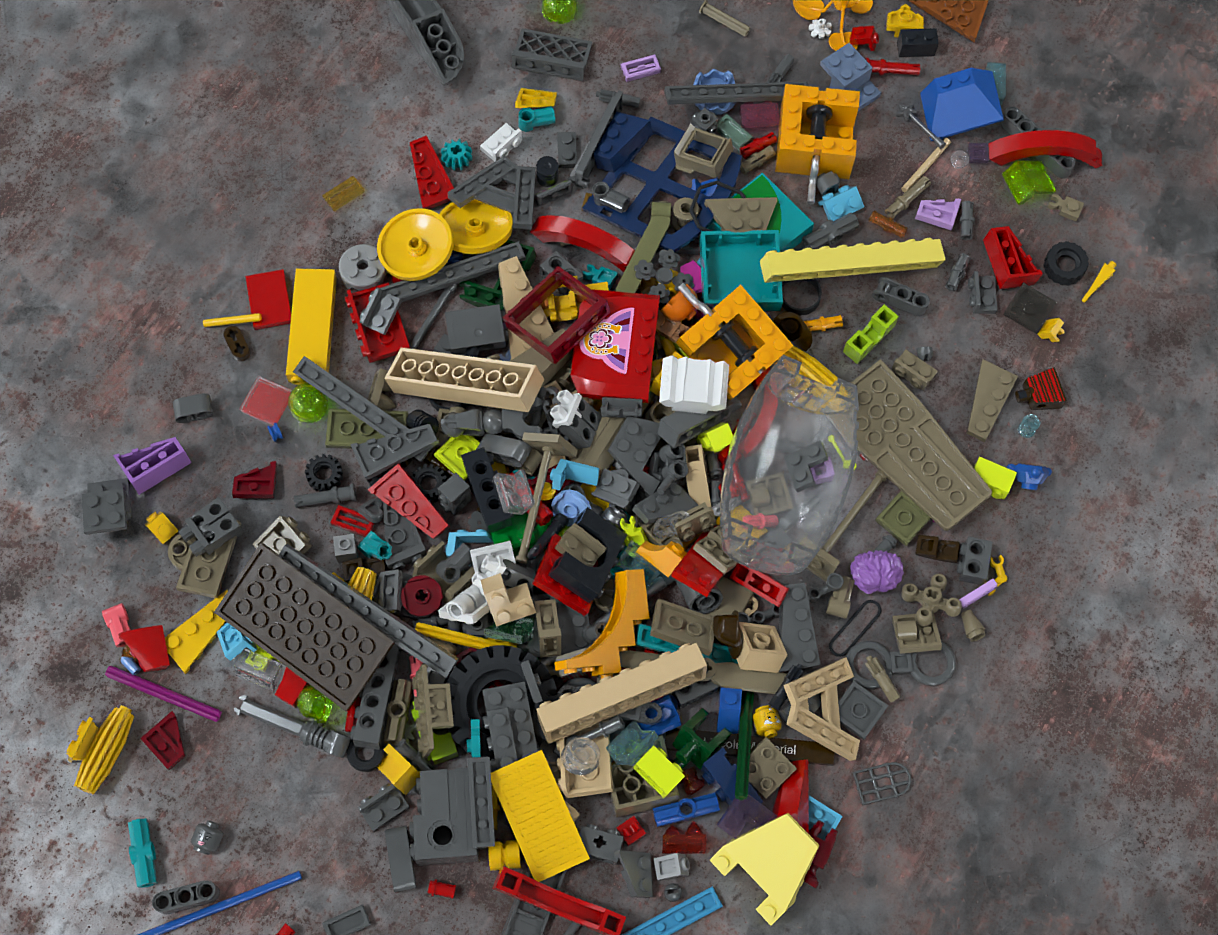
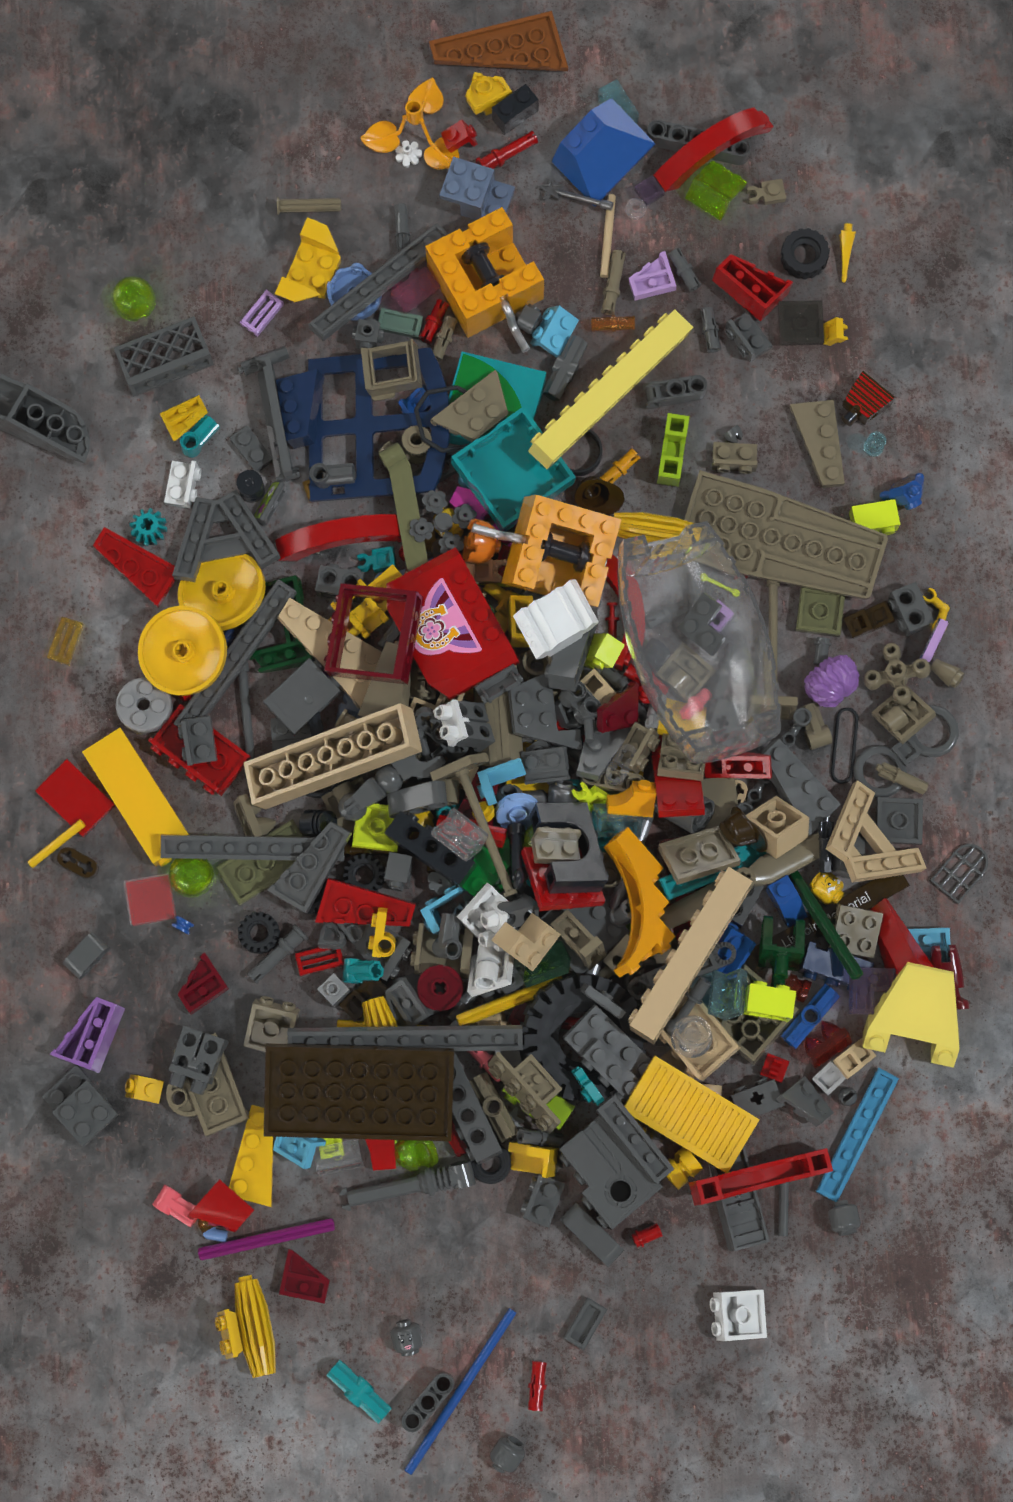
camera: 30 degrees left, 10 degrees up
none -> yellow piece [275,217,341,303]
none -> yellow plate [368,907,396,958]
none -> dark red wing [597,682,639,733]
none -> tan slope [833,1038,876,1079]

